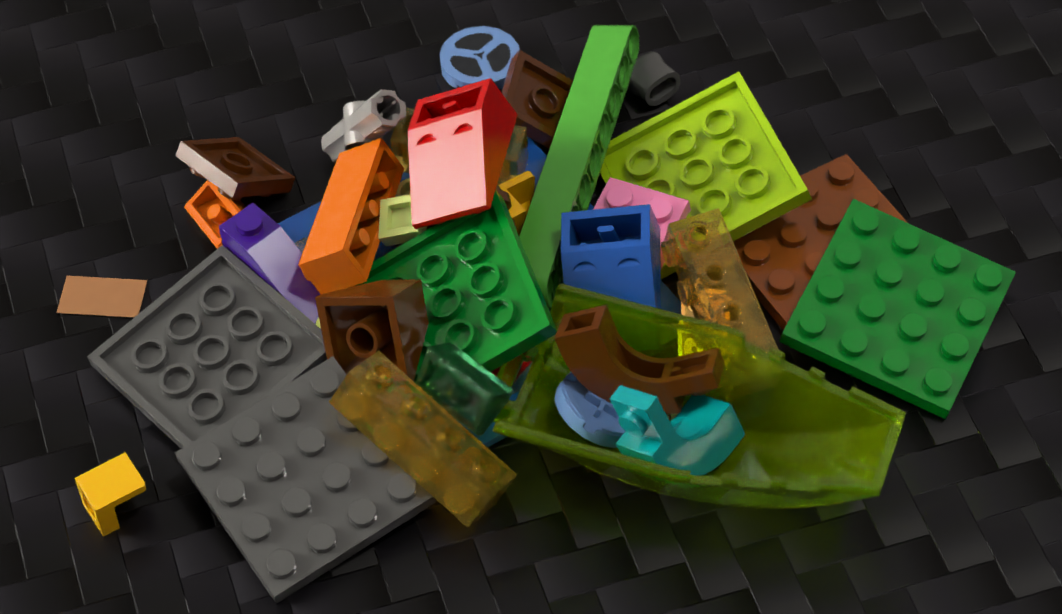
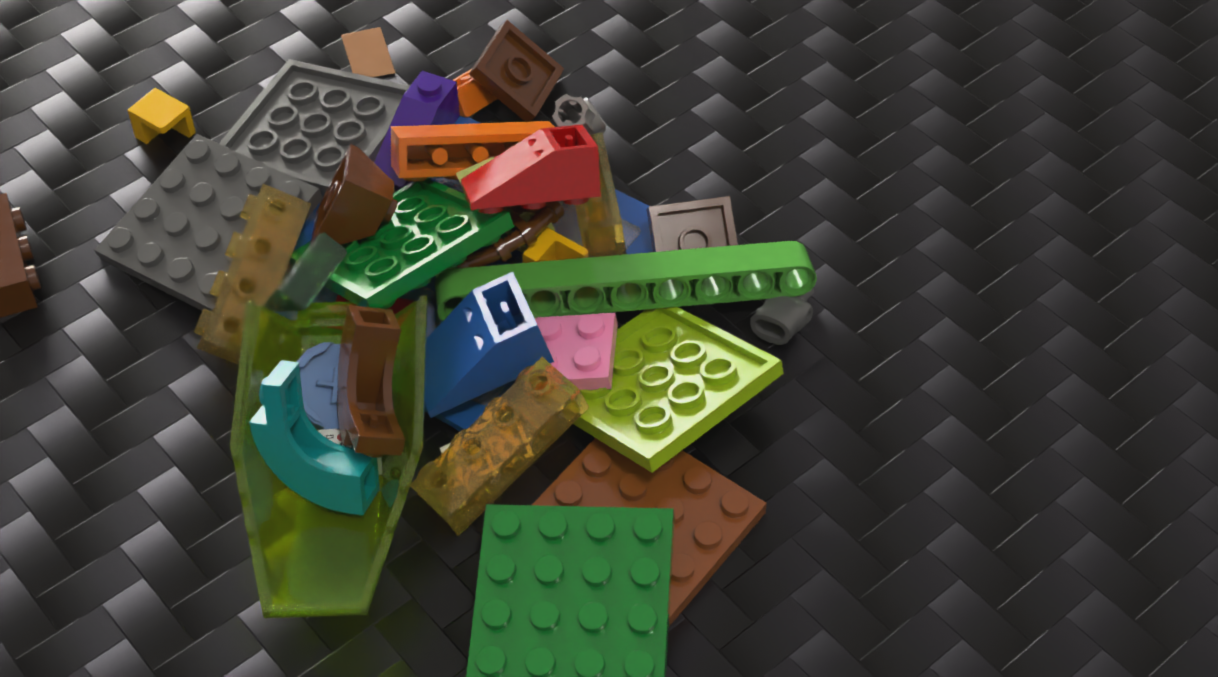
camera: 65 degrees right, 0 degrees up
medium blue tile [440,26,520,90] -> none

